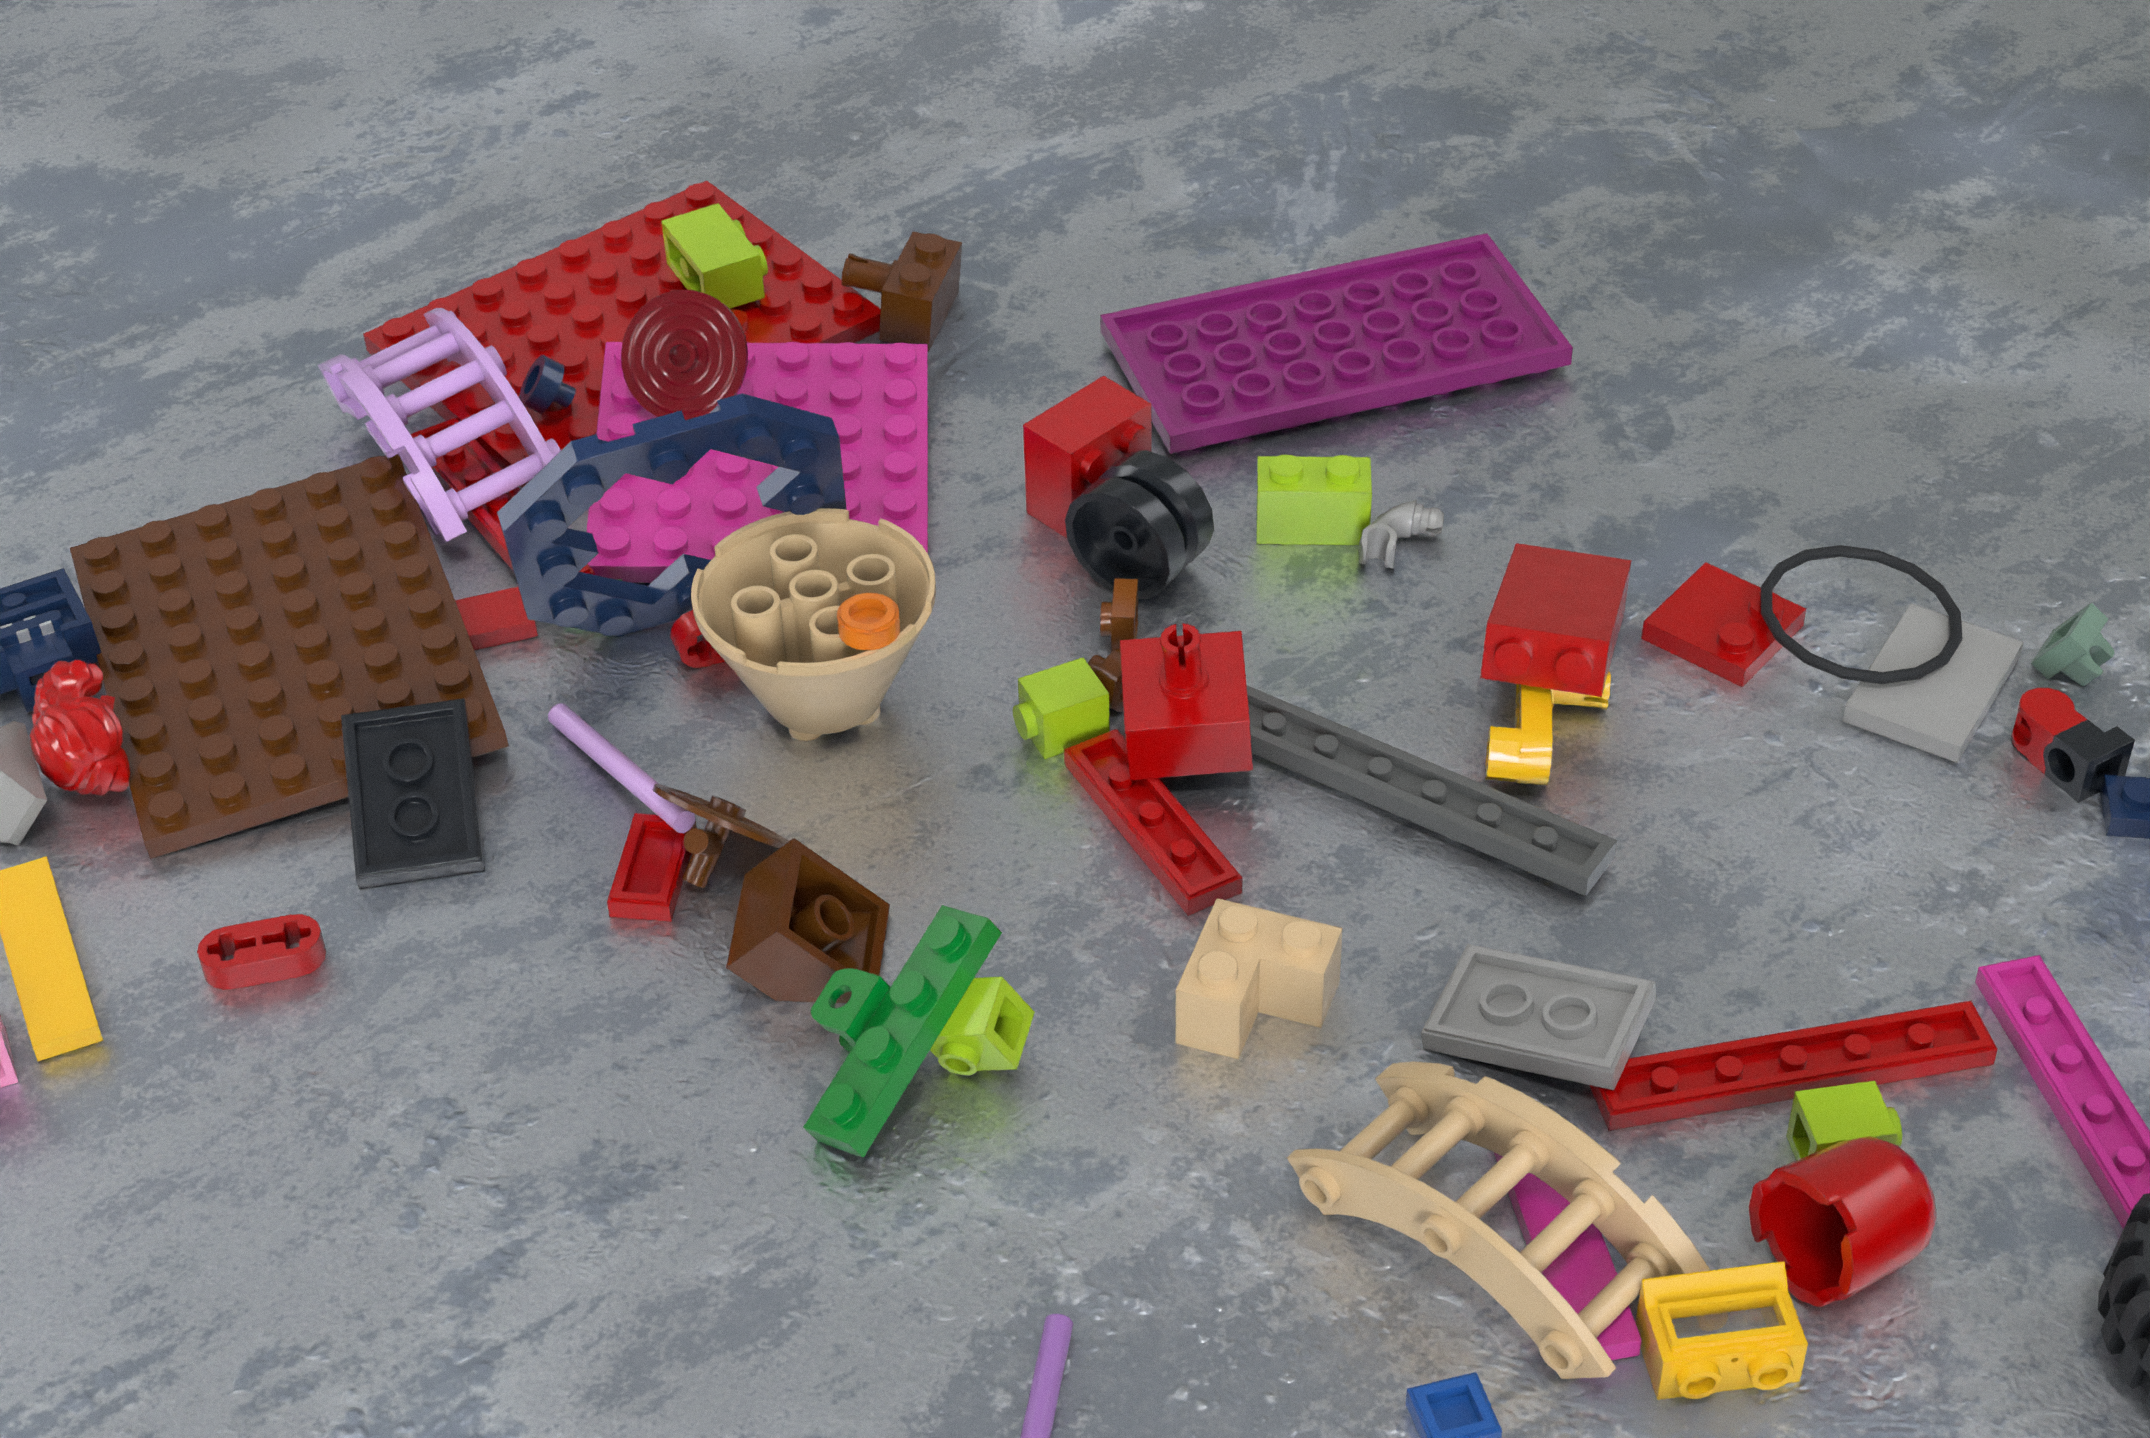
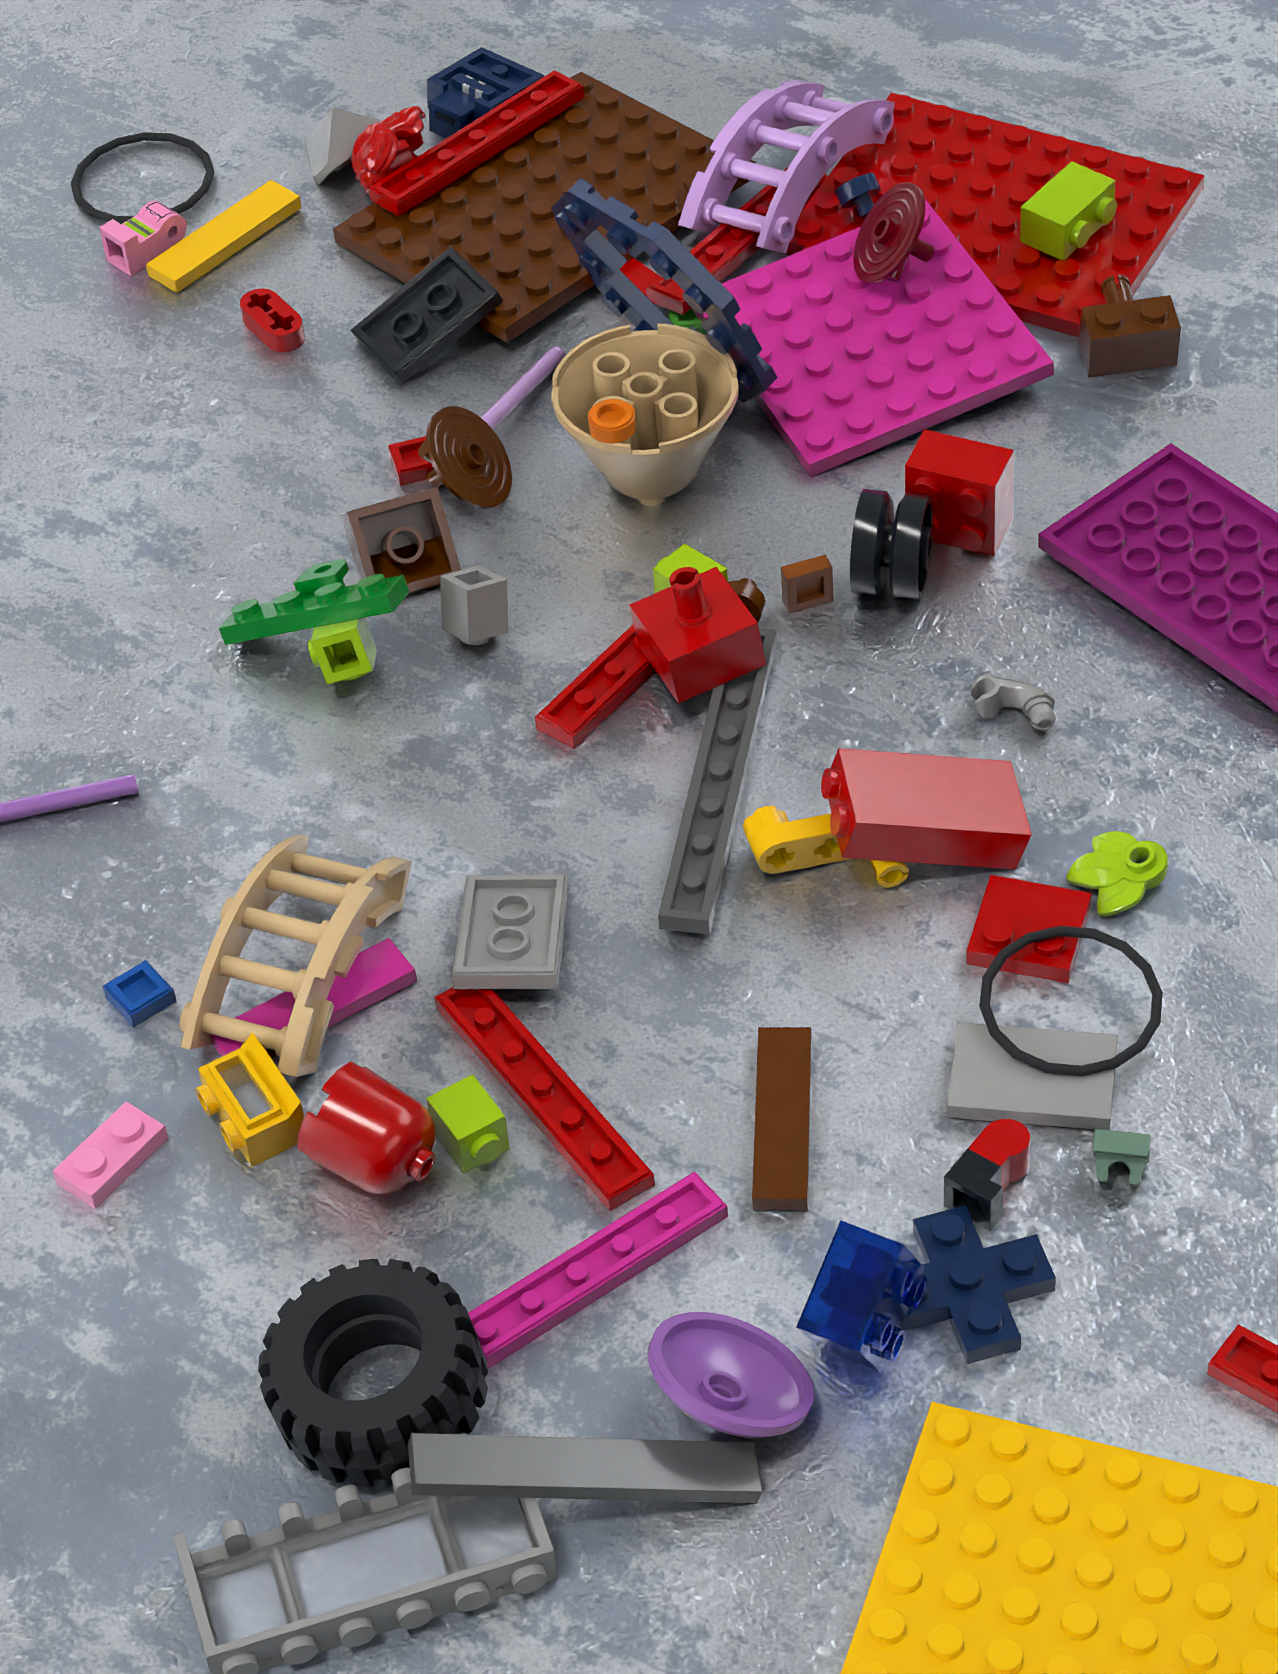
camera: 70 degrees right, 5 degrees up
tan brick [1176,898,1343,1059] -> none
lime brick [1256,455,1372,545] -> none
none -> red tile [369,70,585,216]
none -> light grey brick [440,565,508,645]
none -> reddish brown tile [752,1027,812,1210]
none -> lime plate [1066,831,1169,917]

